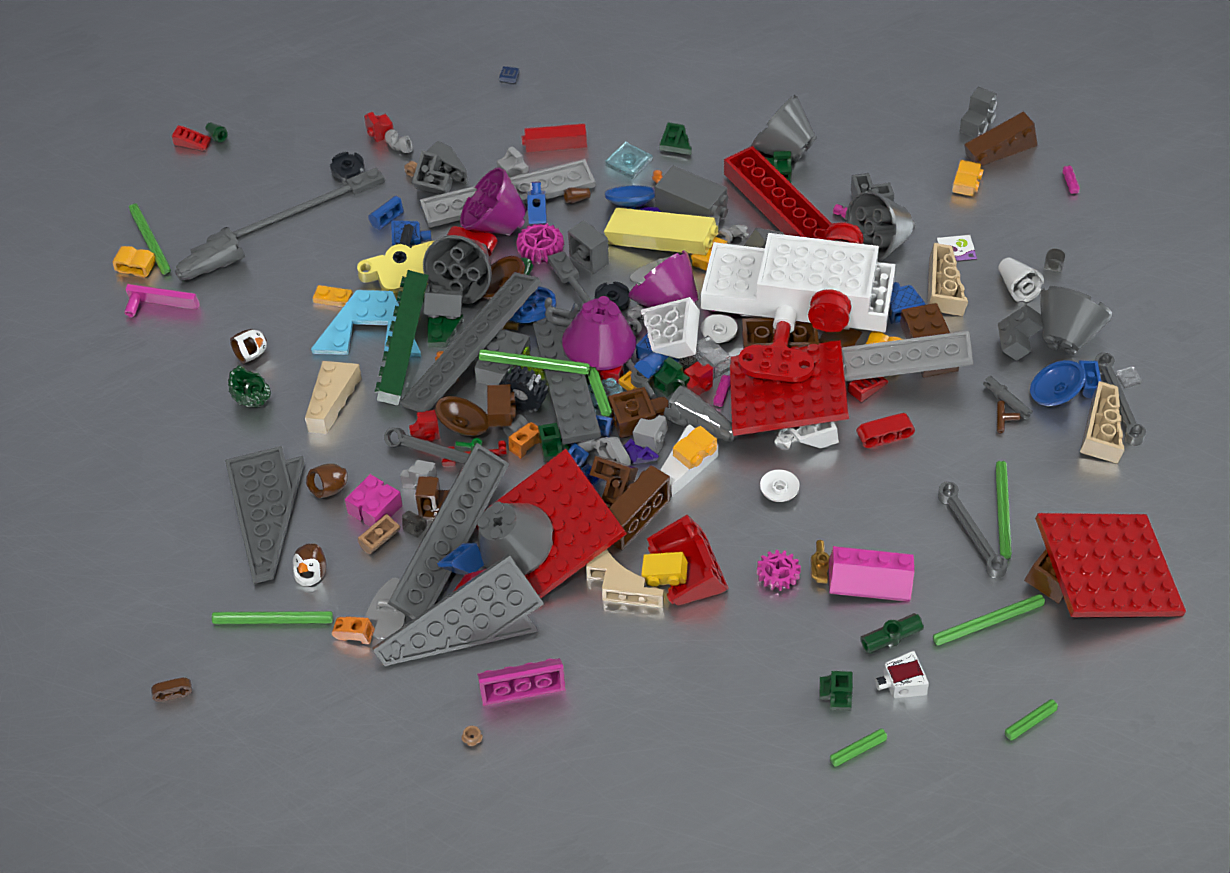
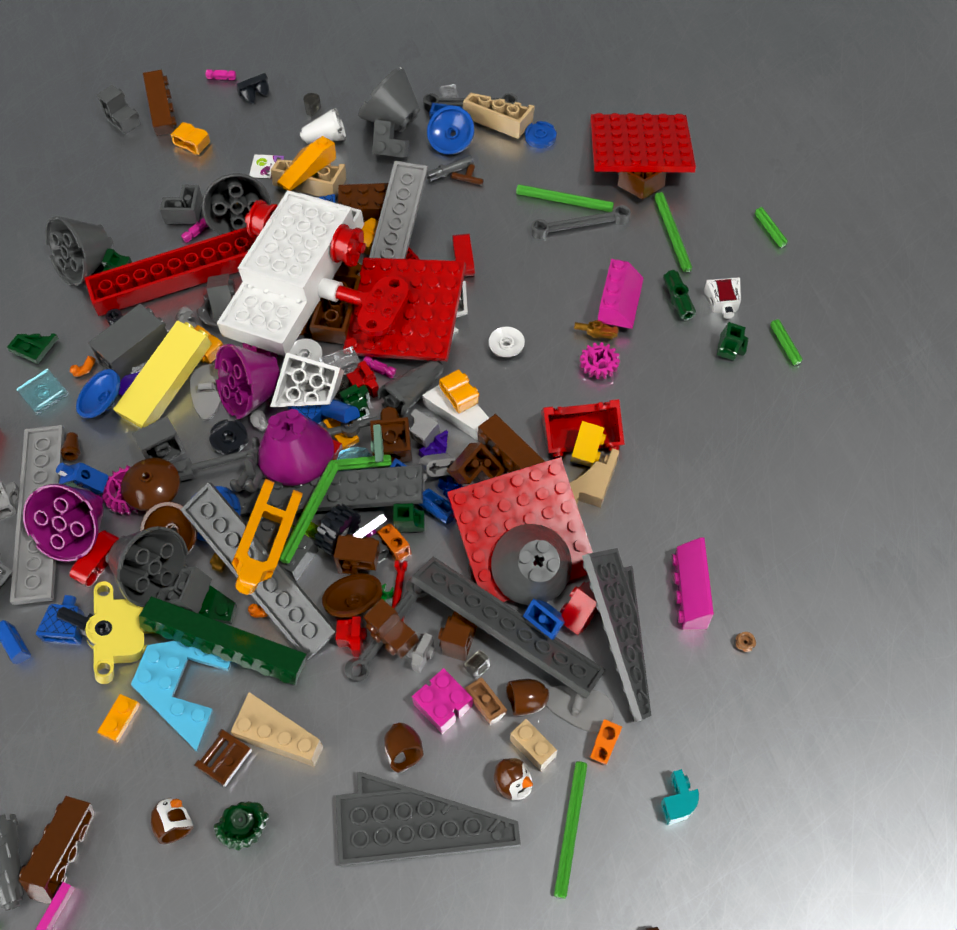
camera: 80 degrees left, 10 degrees up
none -> reddish brown wedge [19,796,95,905]
none -> black bush [106,309,123,325]
none -> reddish brown dish [121,458,180,511]
none -> reddish brown plate [194,729,252,787]
none -> light orange piece [232,479,303,595]
none -> black tile [236,73,269,104]
none -> light orange wedge [277,136,336,191]
none -> plate [353,514,387,538]
none -> reddish brown brick [364,599,419,659]
none -> sand green plate [371,424,384,463]
none -> reddish brown piece [506,679,549,716]
none -> tan brick [510,719,557,772]
none -> blue tile [525,121,557,149]
none -> teal brick [661,769,699,825]

